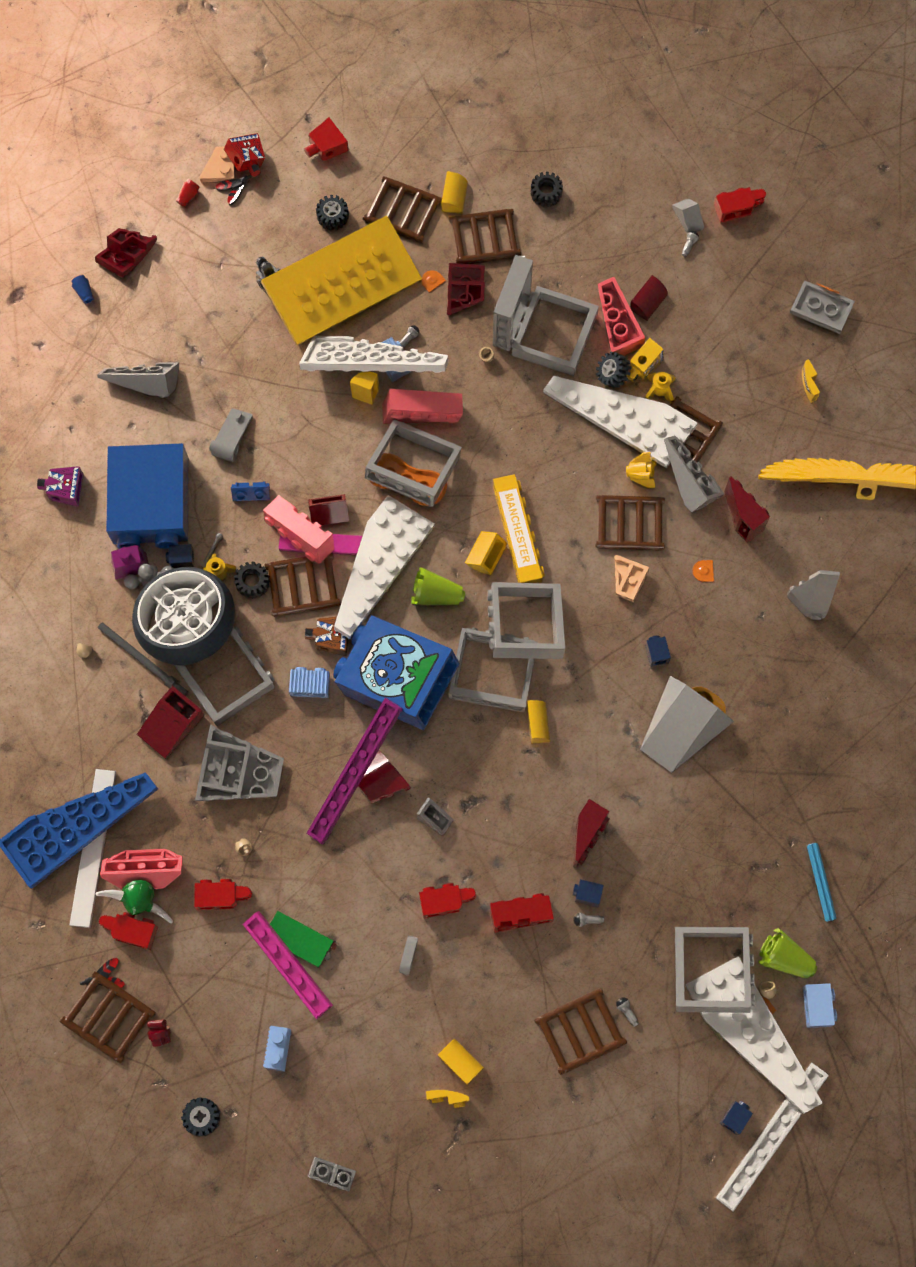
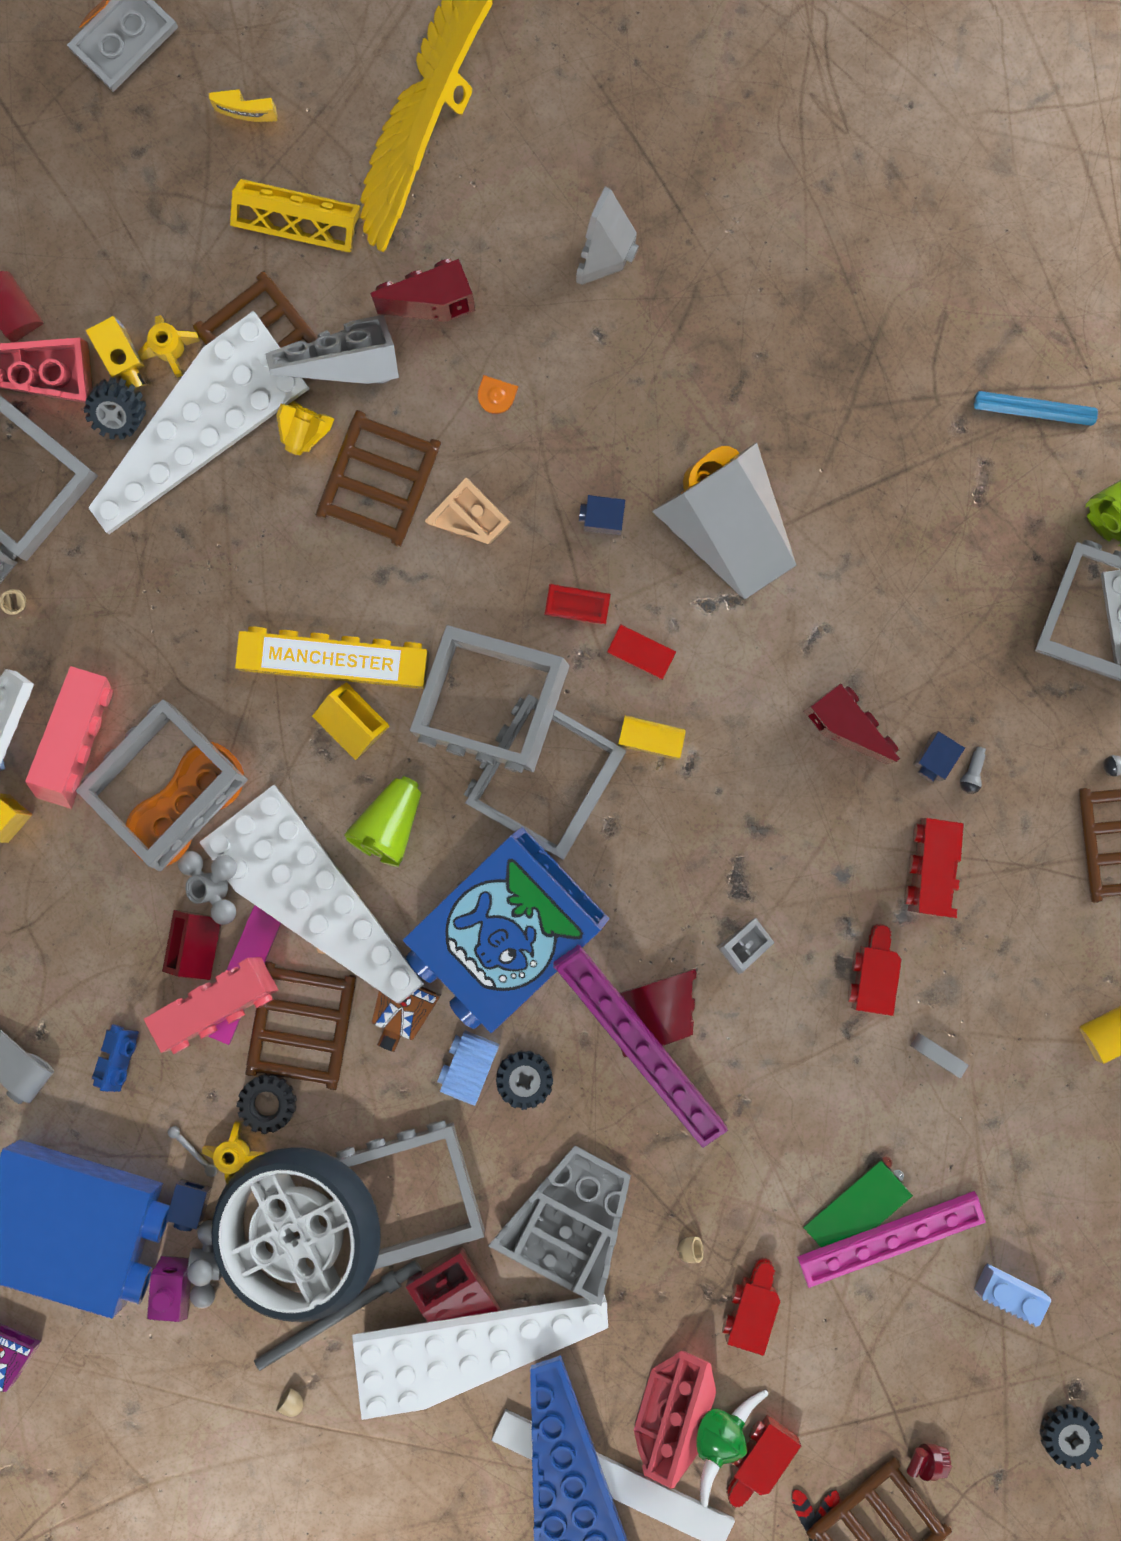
camera: 70 degrees left, 15 degrees up
none -> light grey piece [178,851,237,925]
none -> yellow fence [230,179,361,252]
none -> white wing [352,1295,608,1420]
none -> black wheel [496,1050,553,1110]
none -> red tile [544,584,611,626]
none -> red tile [607,624,676,680]

